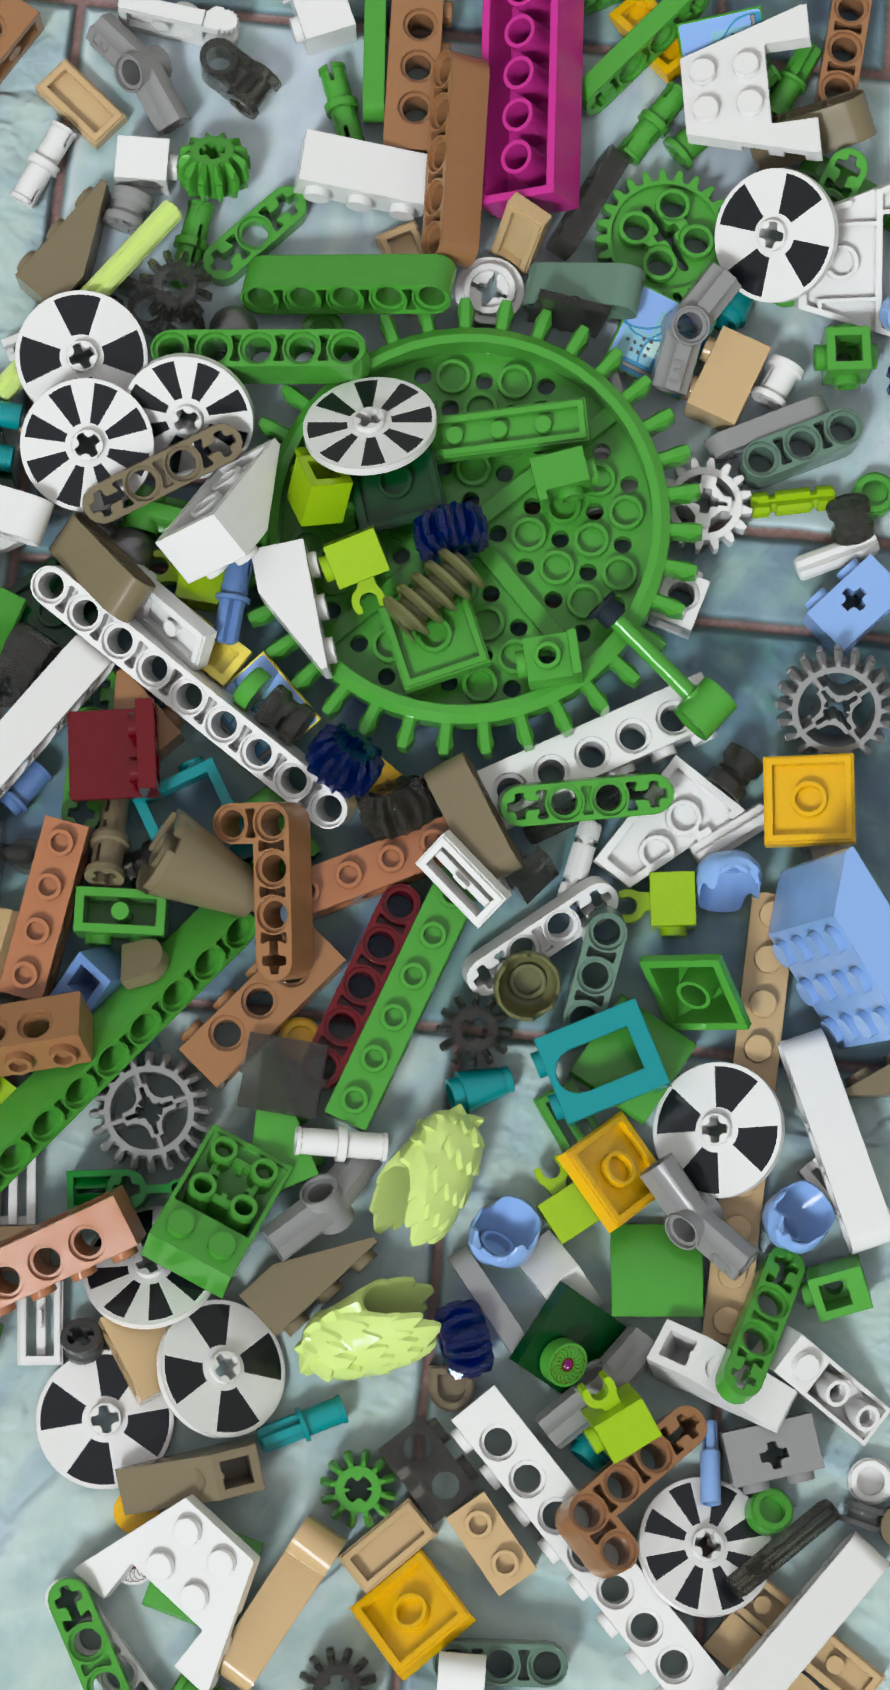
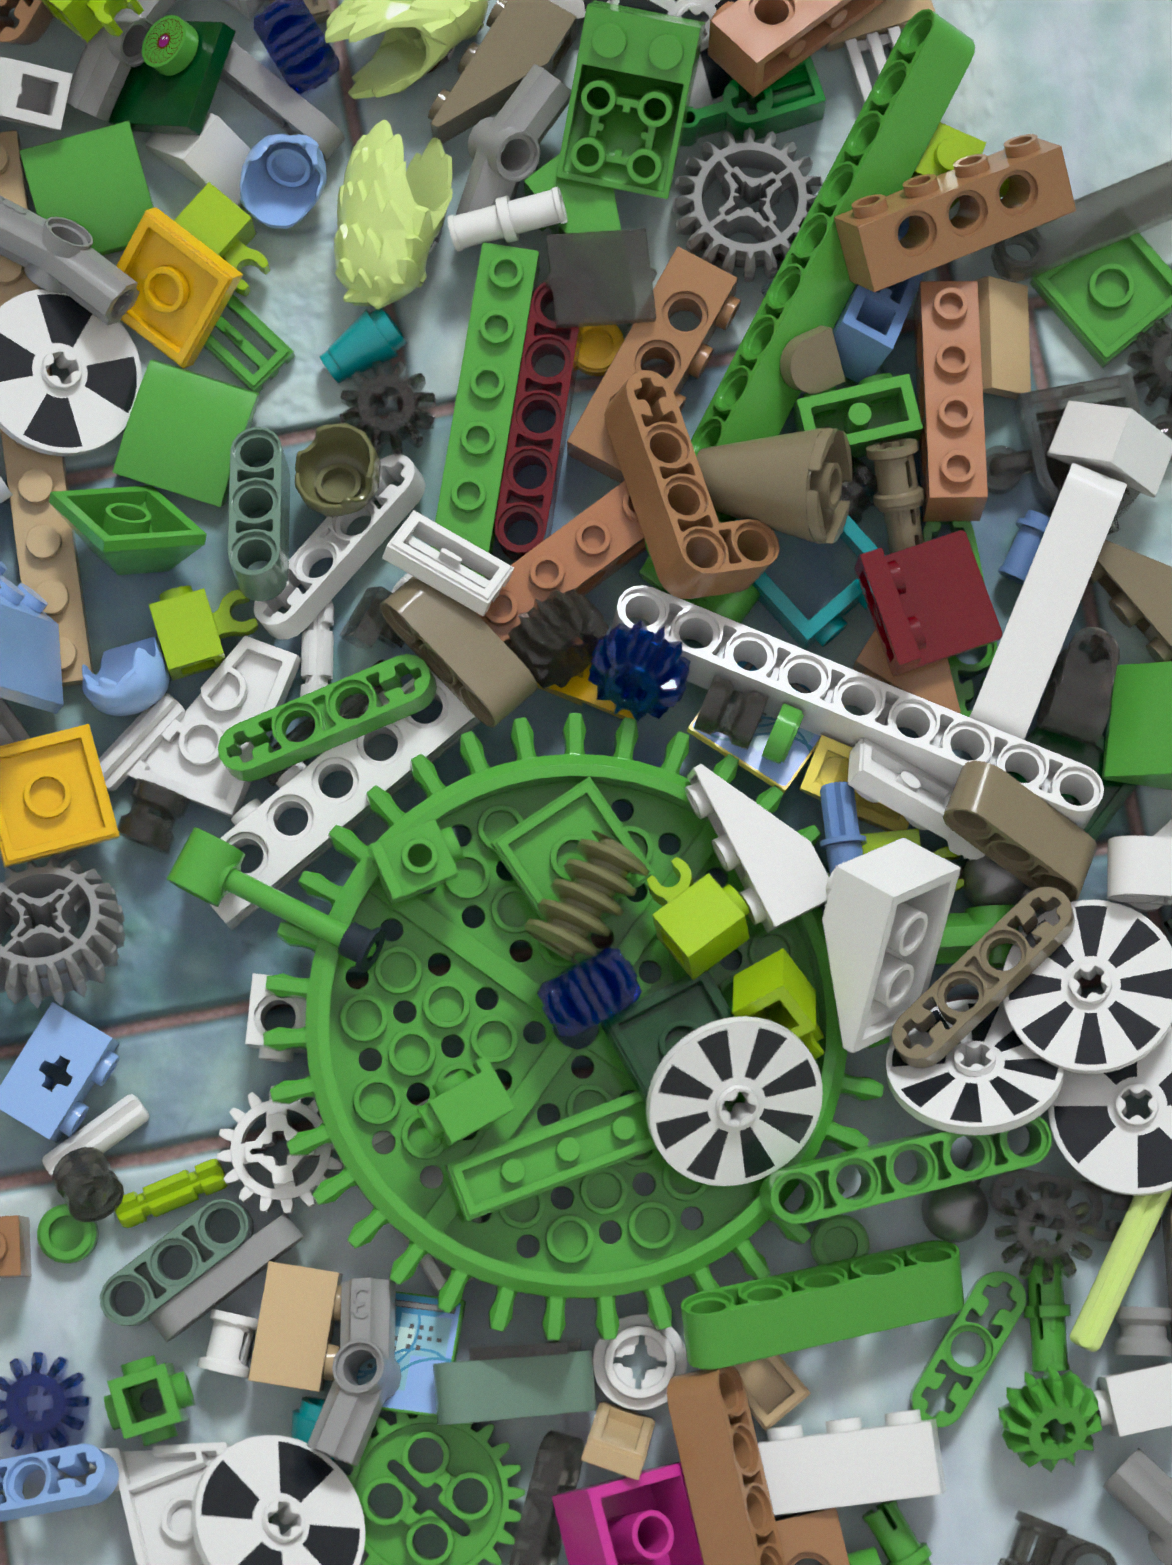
camera: 165 degrees right, 0 degrees up
teal panel [530,998,672,1127] -> none

